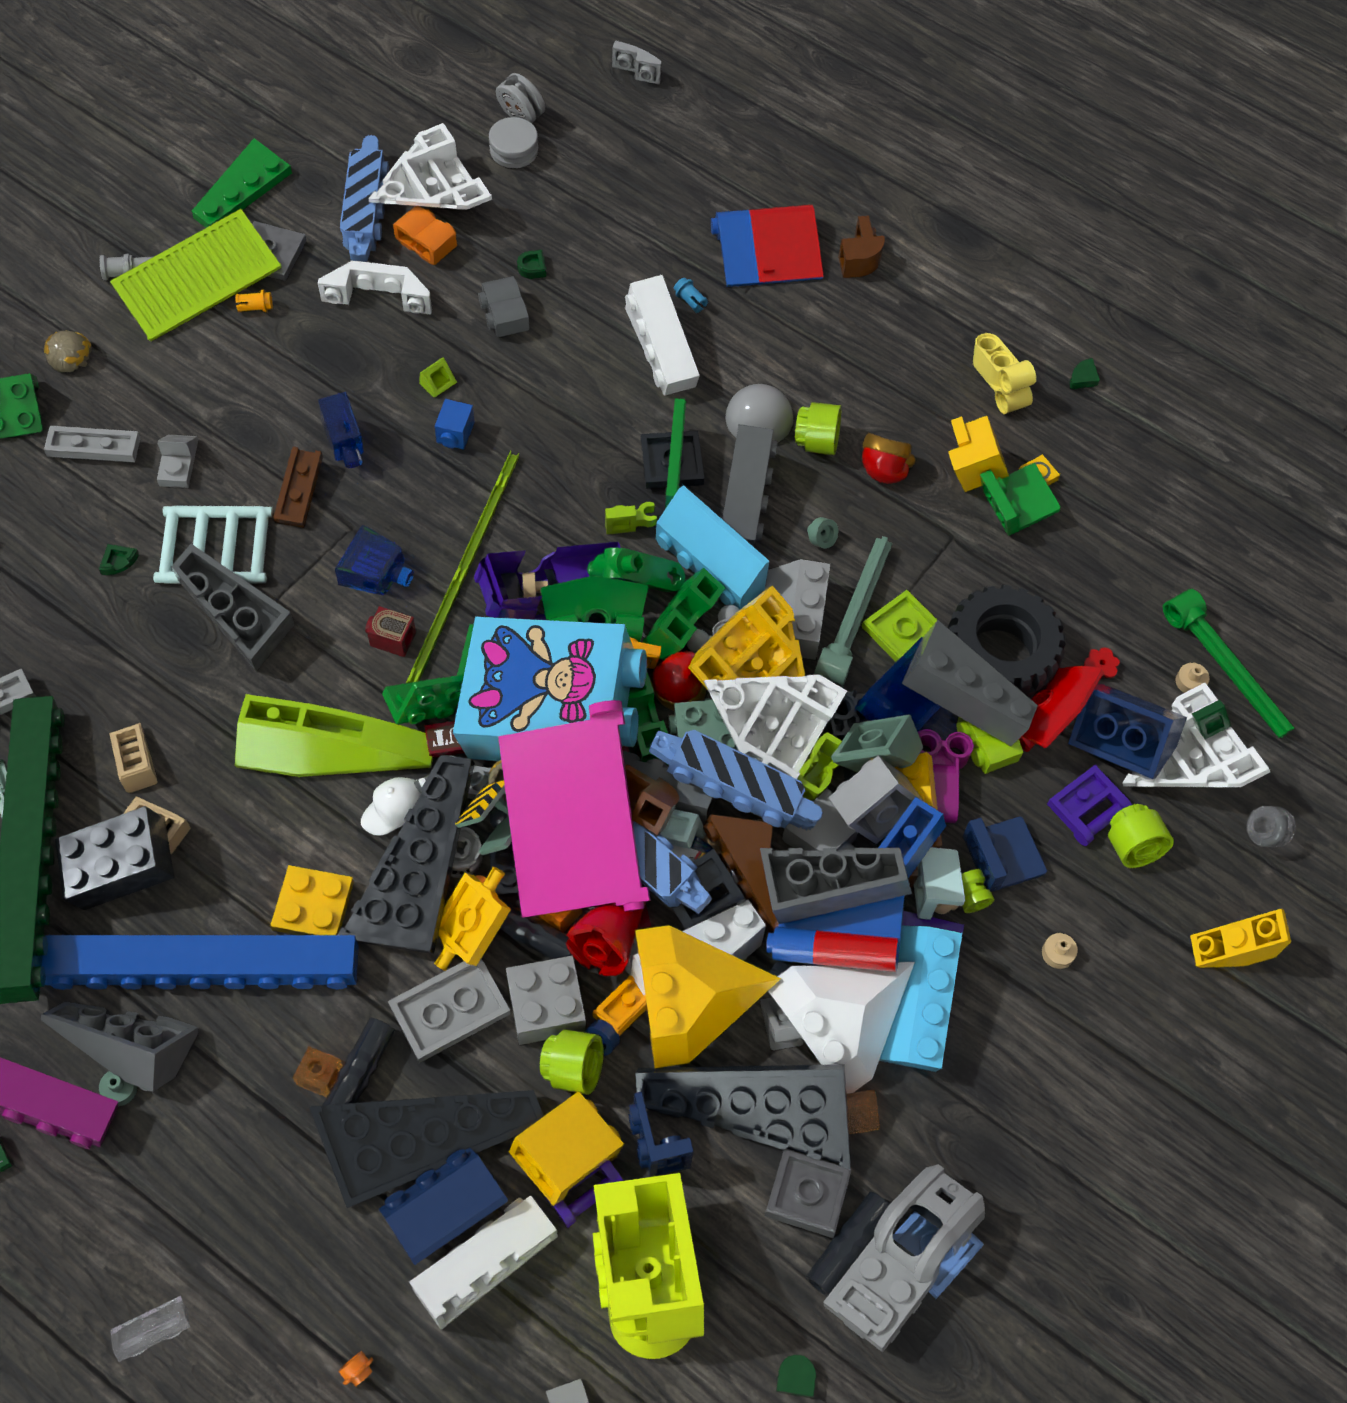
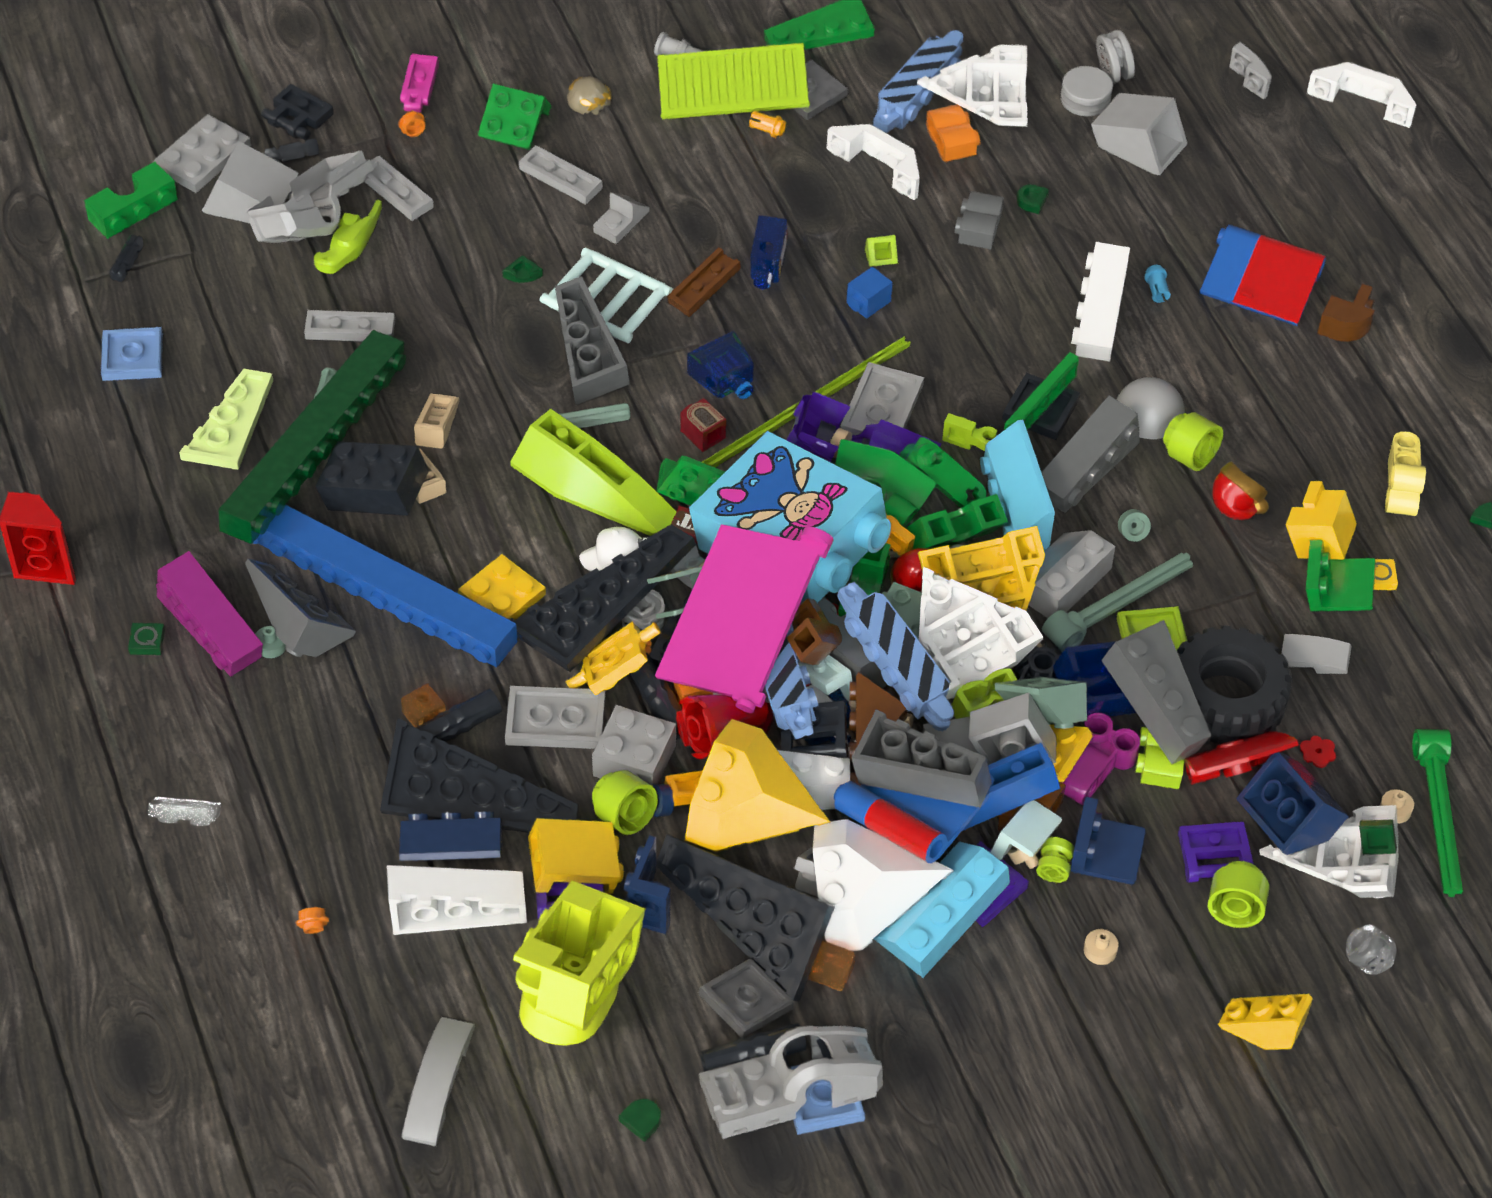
camera: 35 degrees right, 10 degrees down
none -> sand green axle [559,403,630,428]
none -> light grey plate [841,362,924,435]
none -> light grey slope [1091,93,1188,175]
none -> light grey slope [1281,634,1352,674]
none -> white slope [1307,62,1416,128]

